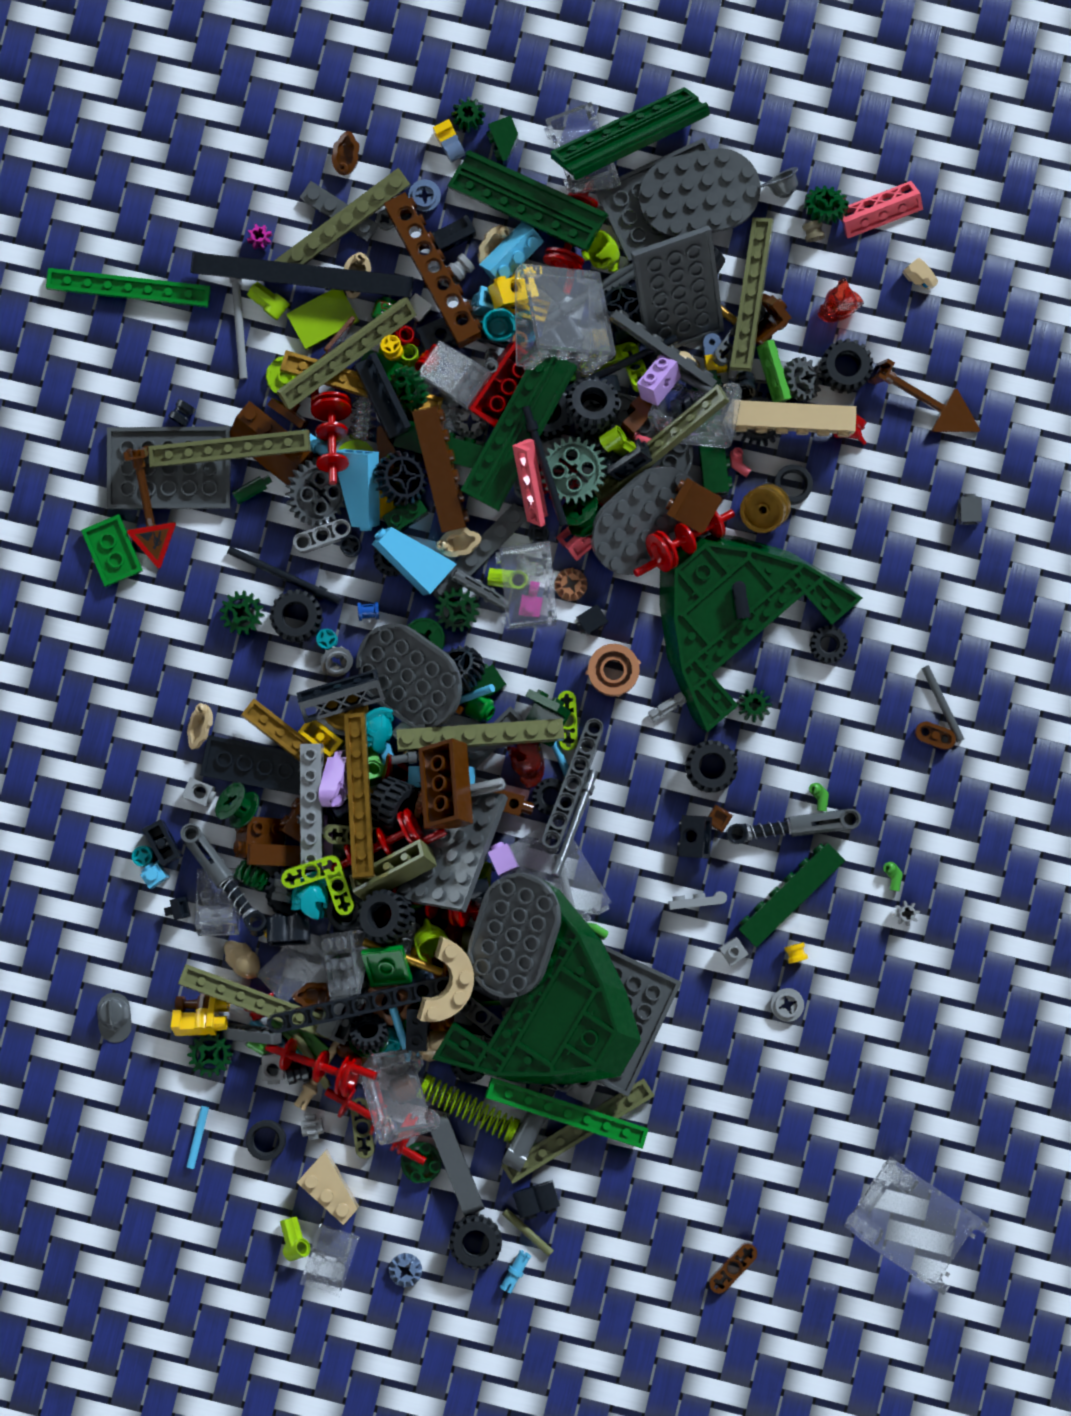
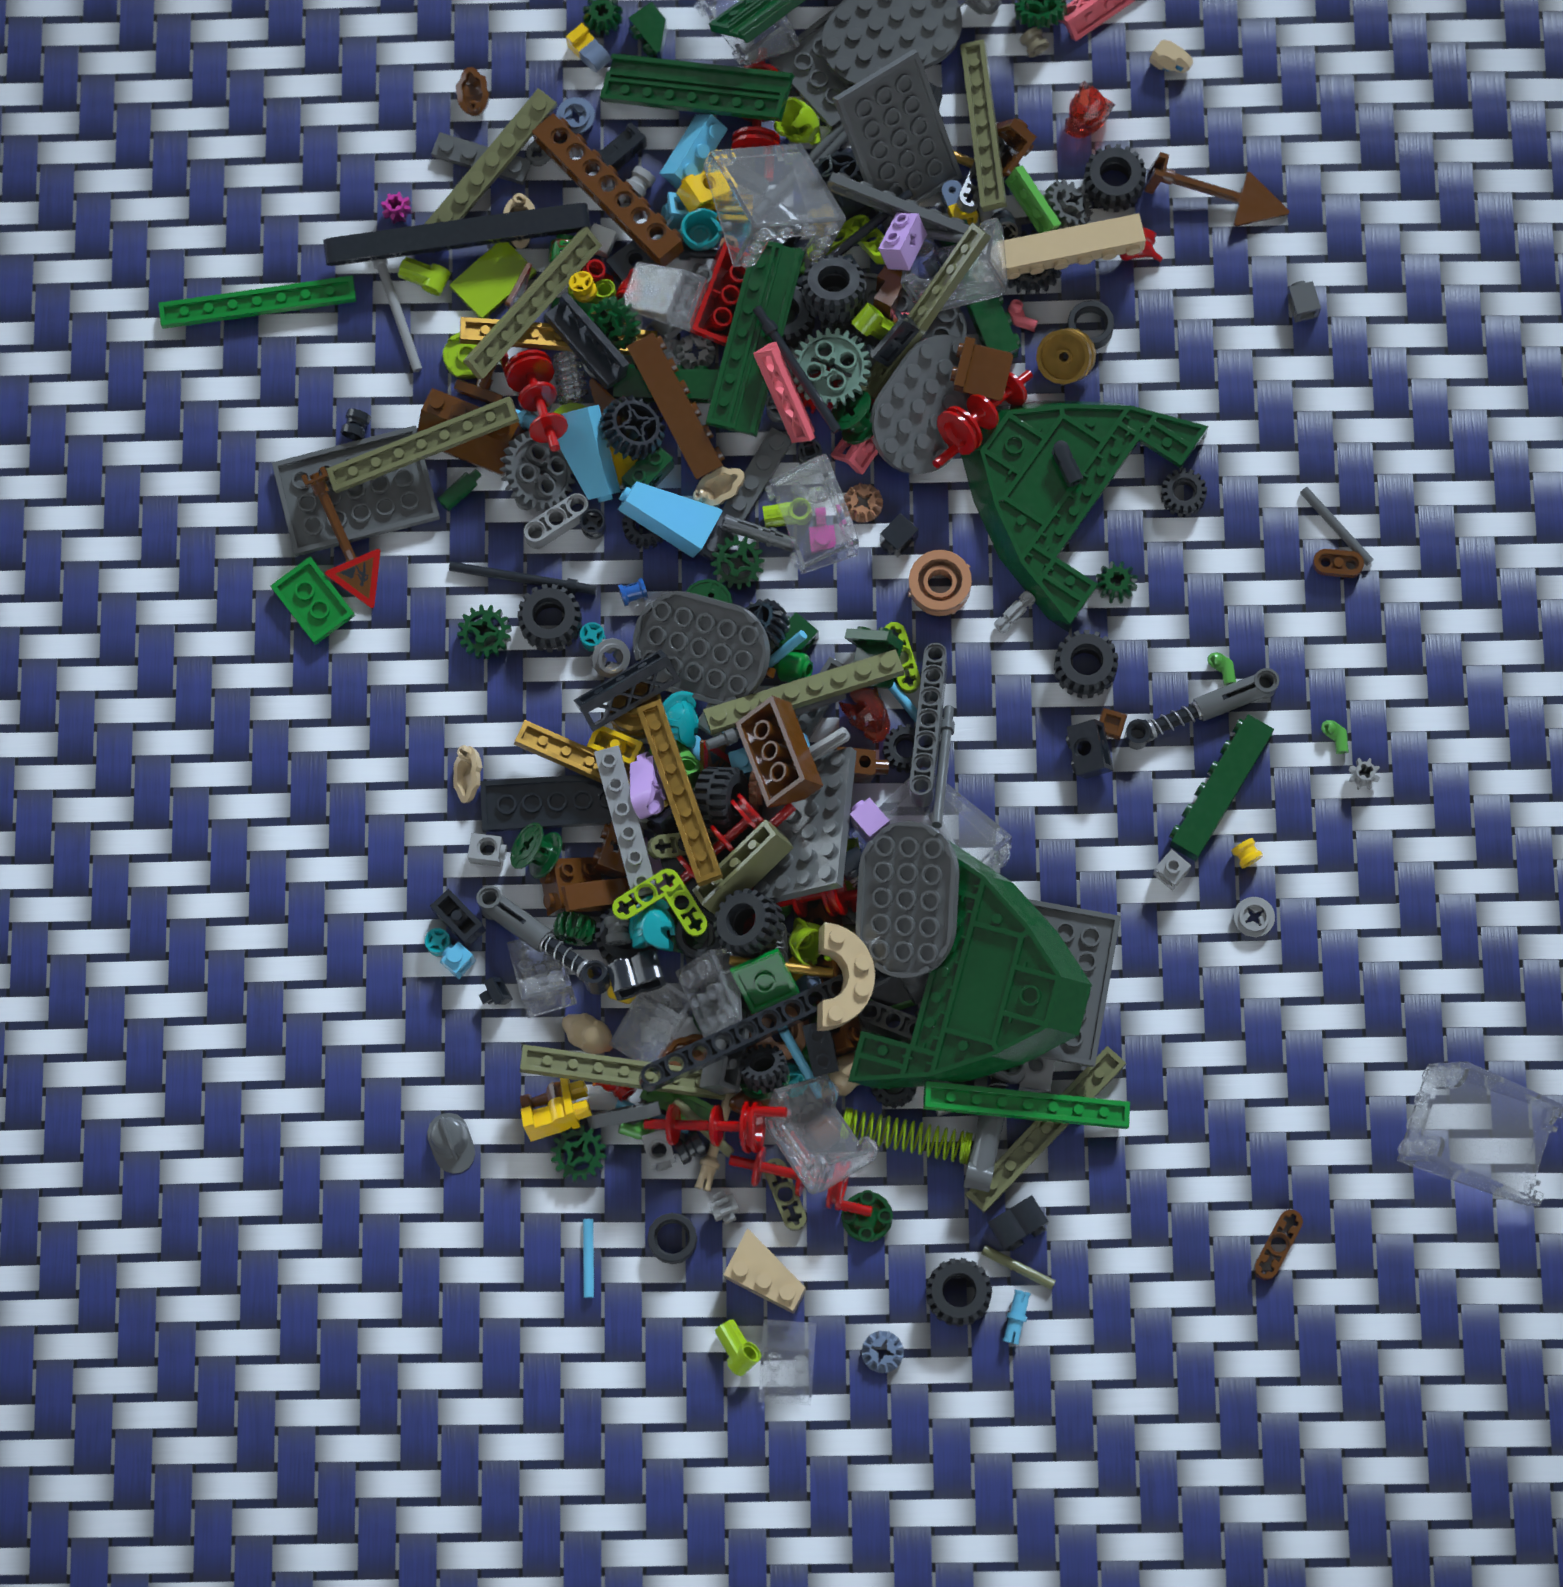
camera: 10 degrees left, 10 degrees down
dark grey beam [427,1113,485,1217] -> none
tan arm [478,225,510,264] -> none
light grey plate [668,891,727,910] -> none

